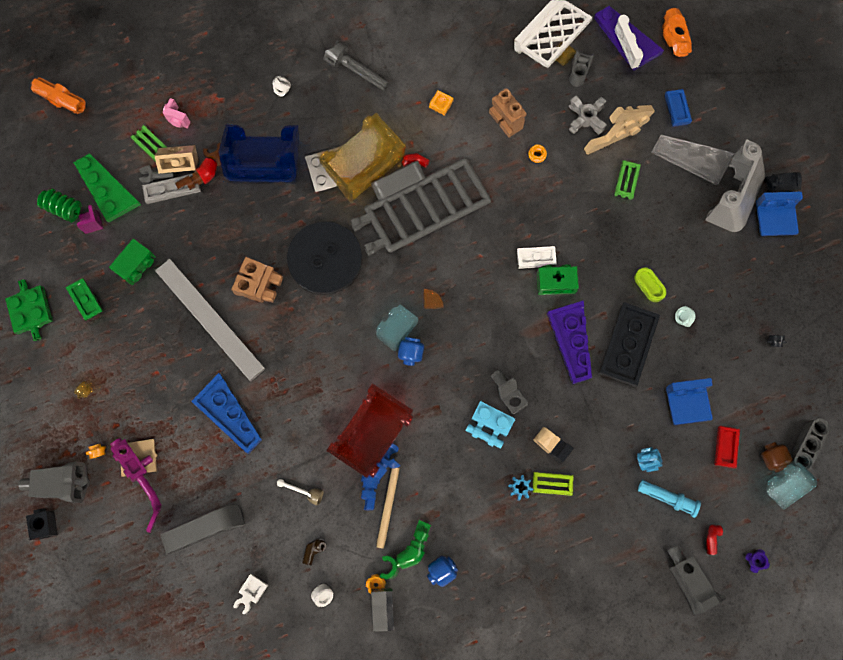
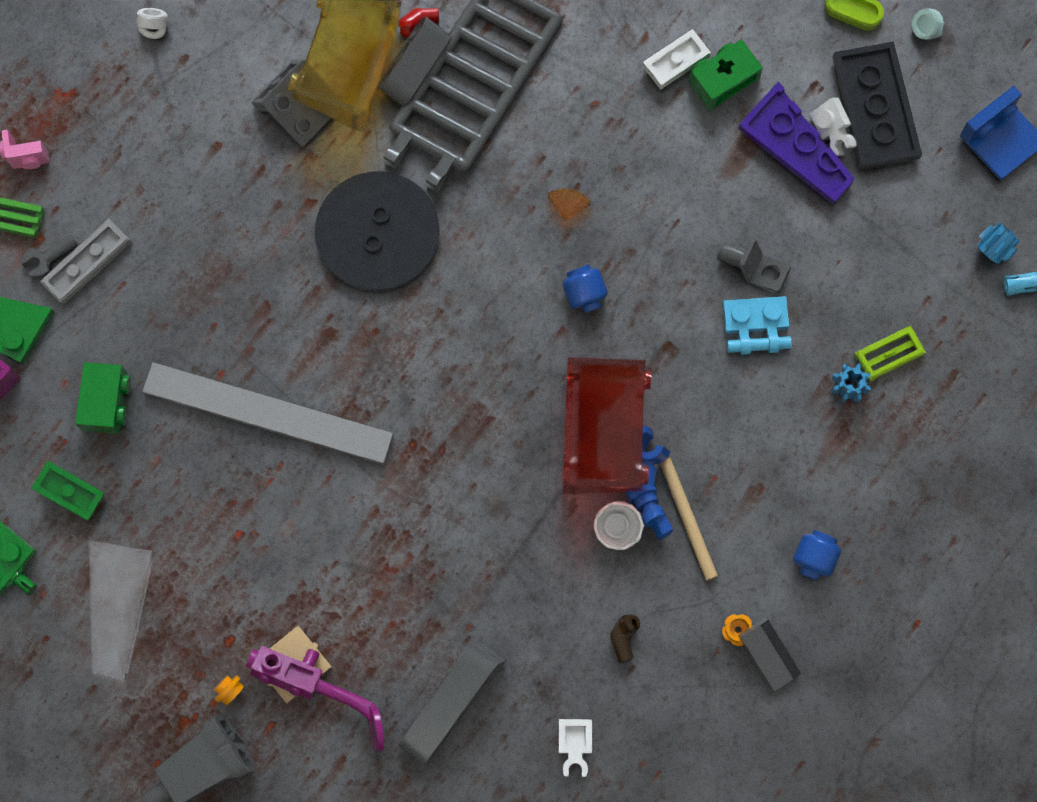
camera: 30 degrees left, 0 degrees up
clear yellow plate [74,381,93,399] -> none
tan brick [155,145,199,173] -> none
piece [175,143,227,190] -> none
blue wing [191,373,262,454] -> none
clear blue windscreen [219,124,299,182] -> none
medium nougat hips [231,257,283,303] -> none
hinge [277,479,324,506] -> none
white tile [311,584,333,607] -> none
clear light blue piece [376,304,418,352] -> none
green piece [379,520,431,580] -> none
leg [533,427,574,464] -> none
none -> clear wing [89,540,154,680]
none -> white hair [593,501,644,550]
none -> white plate [810,98,856,156]

